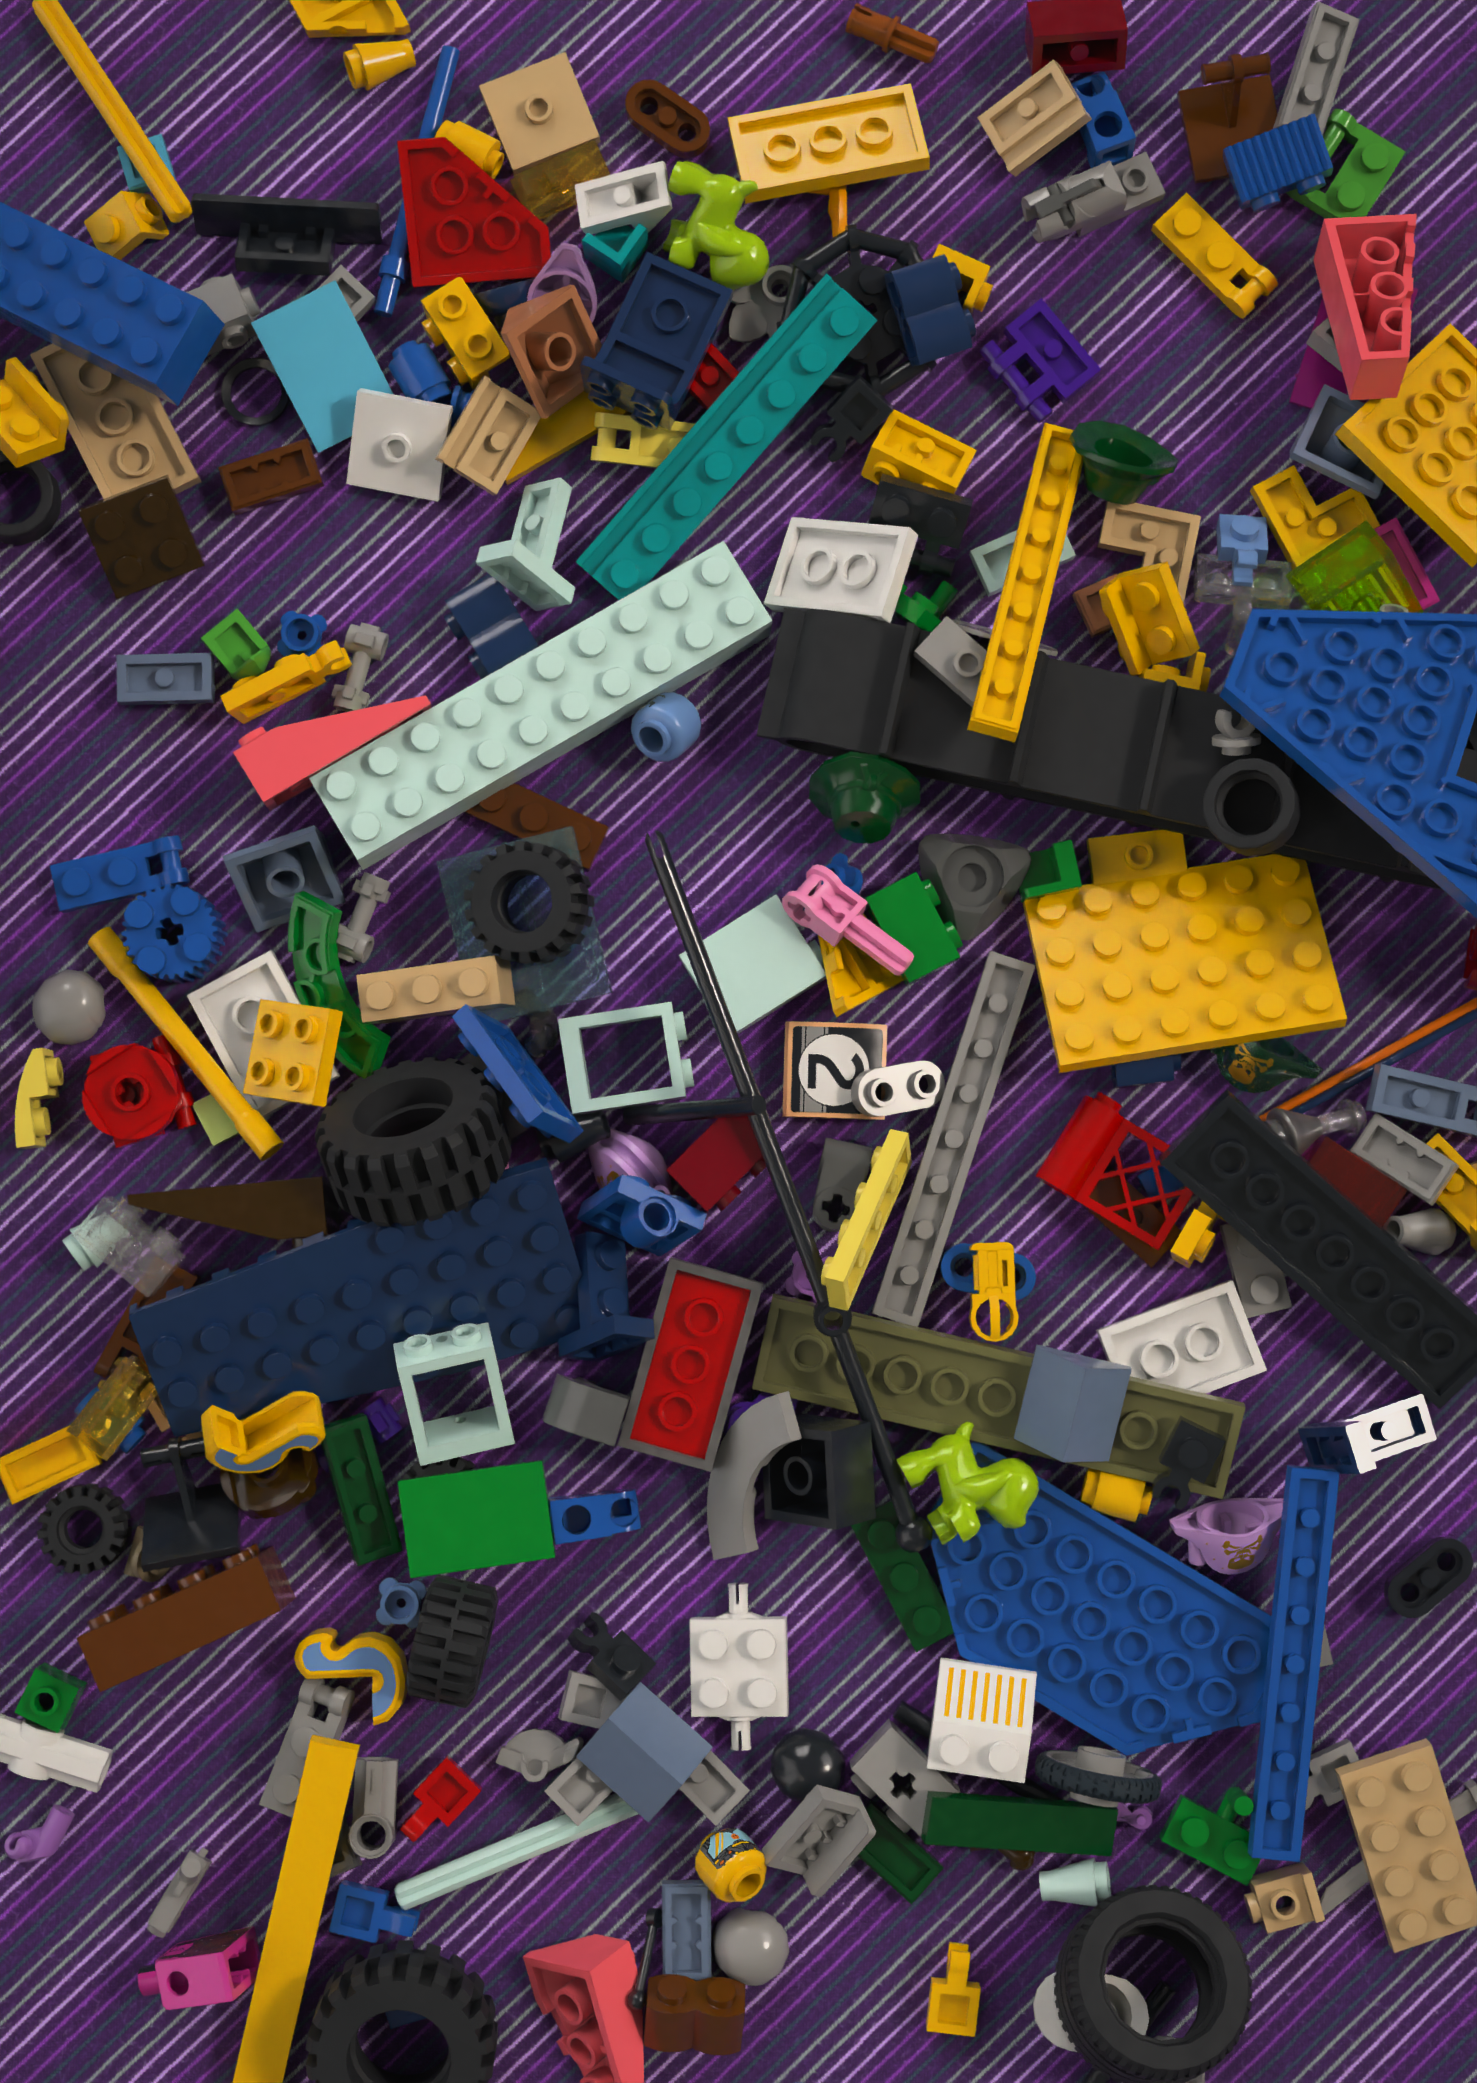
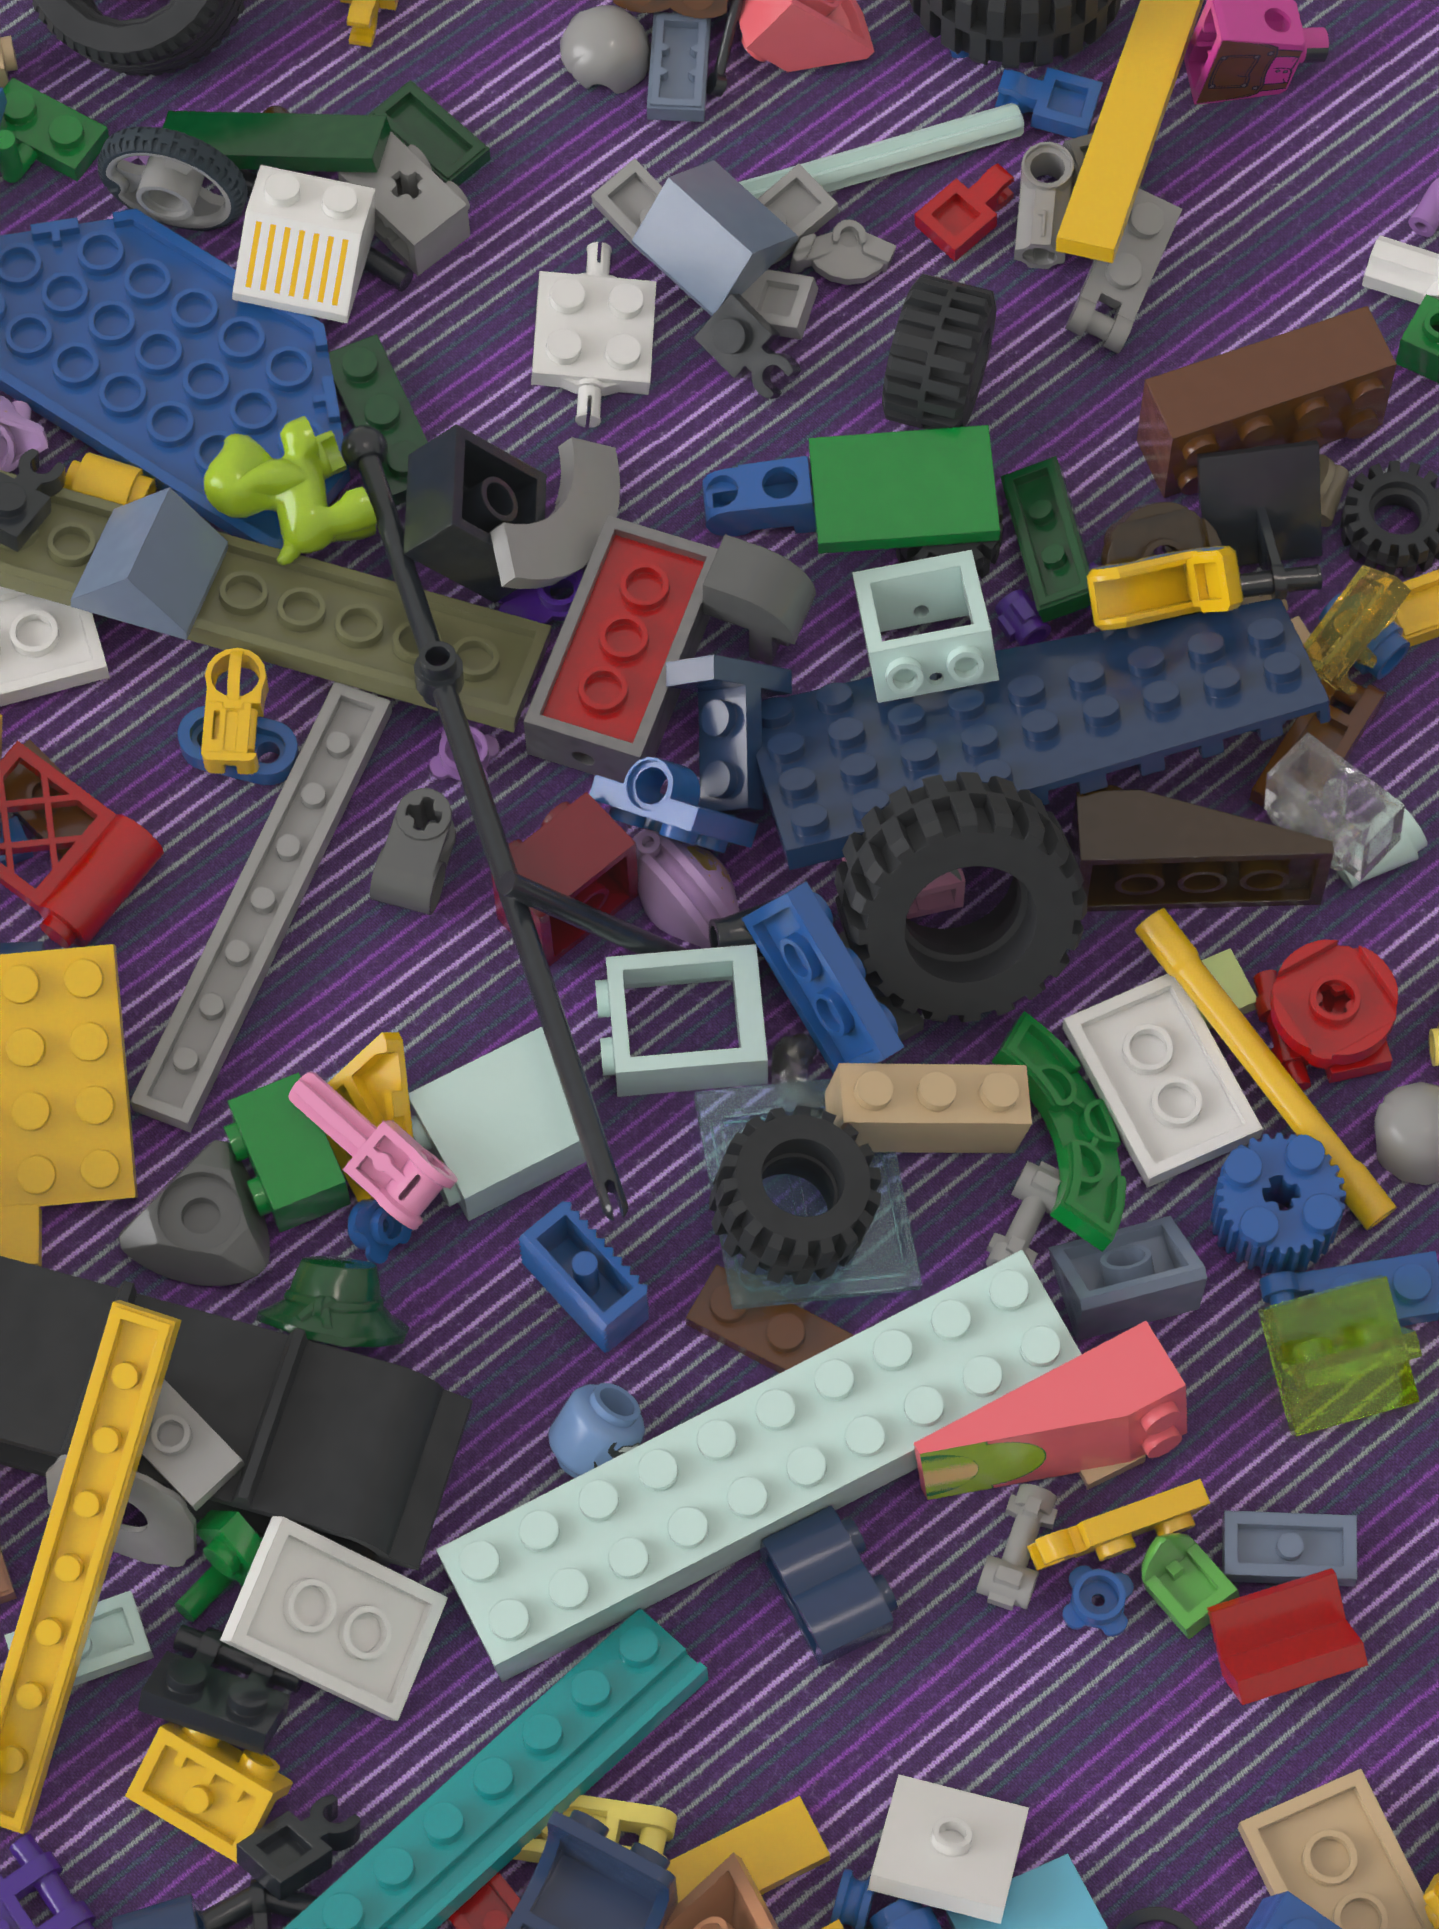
camera: 175 degrees left, 20 degrees down
dark brown plate [78,475,205,599] -> none
light grey piece [147,1847,212,1938] -> none
reddish brown plate [218,438,324,515] -> none
yellow plate [243,999,343,1107] -> none
yellow animal [294,1628,408,1726] -> none
medium blue plate [376,1577,427,1628] -> none
tan plate [435,376,541,496] -> none
light aqua bracket [476,477,575,611] -> none
yellow head [695,1828,767,1903] -> none
light grey bracket [761,1785,876,1897] -> none
black hair [770,1728,846,1803] -> none
slope [782,1021,887,1120] -> none
light yellow plate [821,1129,912,1311] -> none
plate [851,1061,945,1117] -> none
green panel [1018,840,1082,903] -> none
light aqua cone [1039,1857,1111,1907] -> none
none -> blue brick [518,1201,649,1353]
none -> red panel [1207,1568,1368,1705]
none -> clear neon green bracket [1258,1275,1422,1437]

